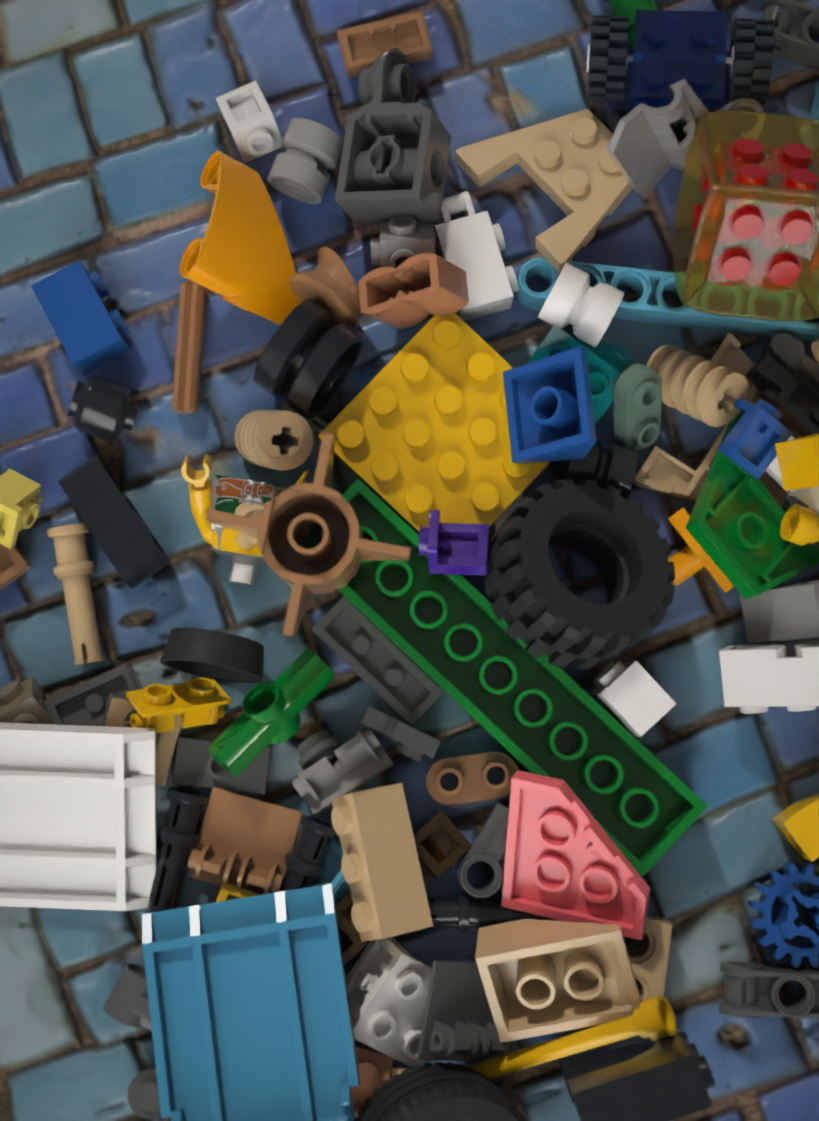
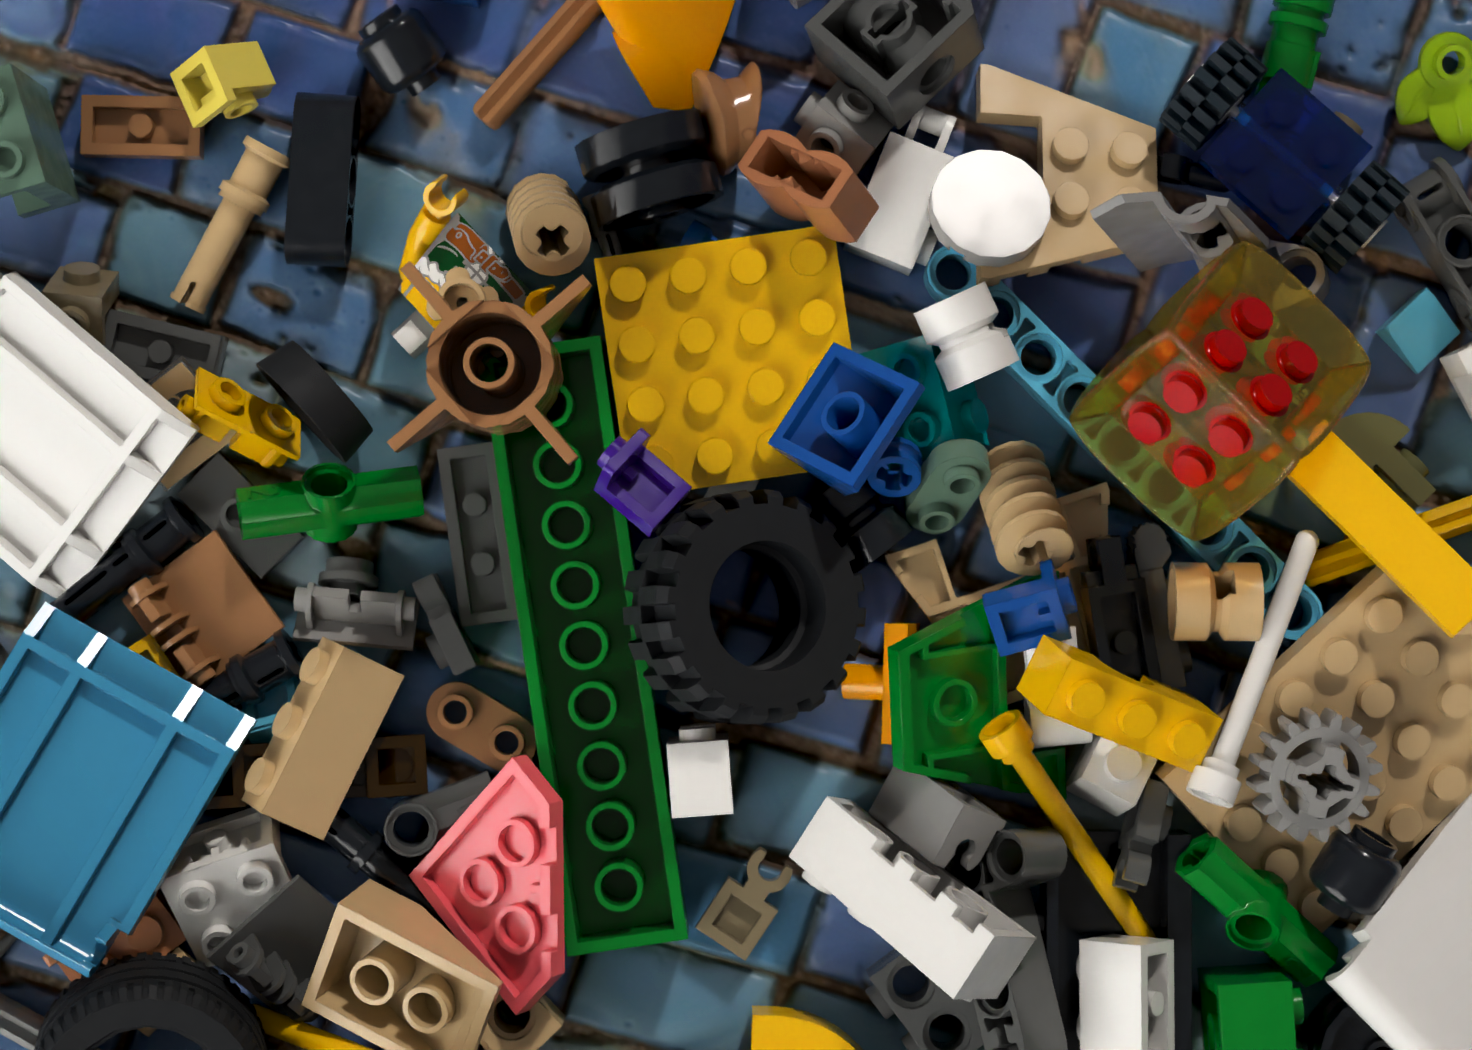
camera: 30 degrees right, 5 degrees up
none -> dark tan plate [695,847,793,961]
none -> blue bush [867,437,922,497]
none -> tile [929,150,1051,267]

